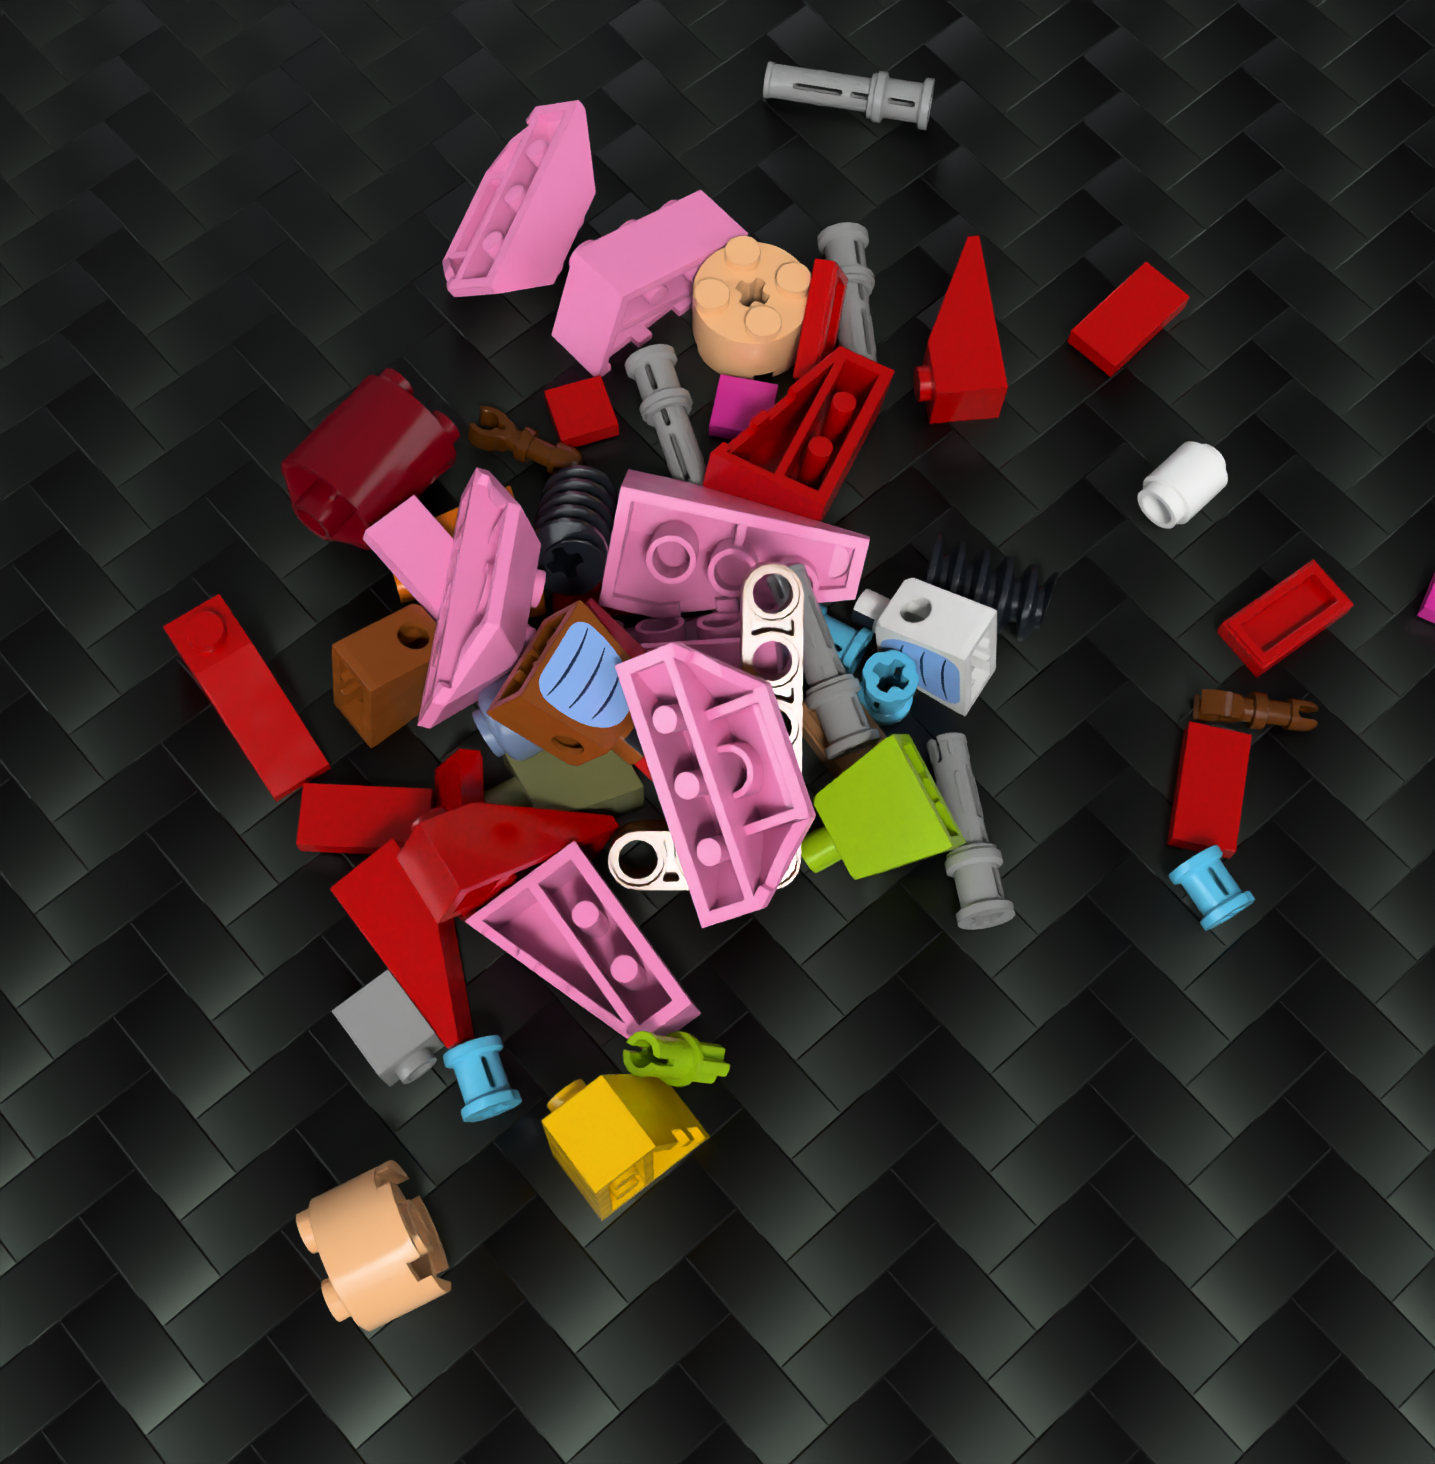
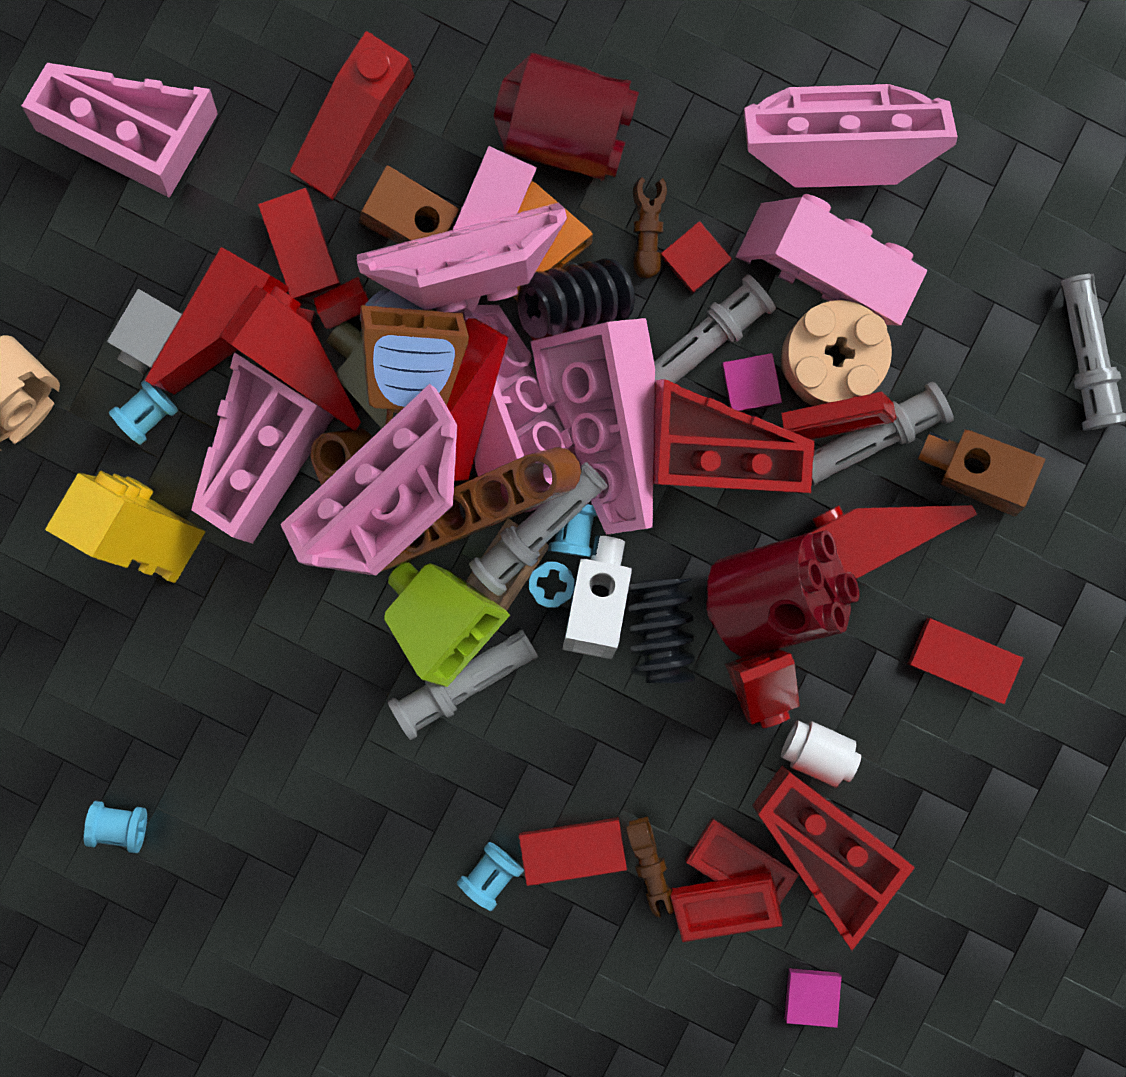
camera: 80 degrees right, 20 degrees up
lime axle [623,1031,730,1087] -> none
none -> bright pink wedge [21,63,218,198]
none -> medium azure bush [84,801,147,854]
none -> red tile [671,872,783,942]
none -> dark red cylinder [707,530,859,657]
none -> red slope [725,649,800,728]
none -> red wedge [752,766,915,951]
none -> dark orange torso [918,430,1046,517]

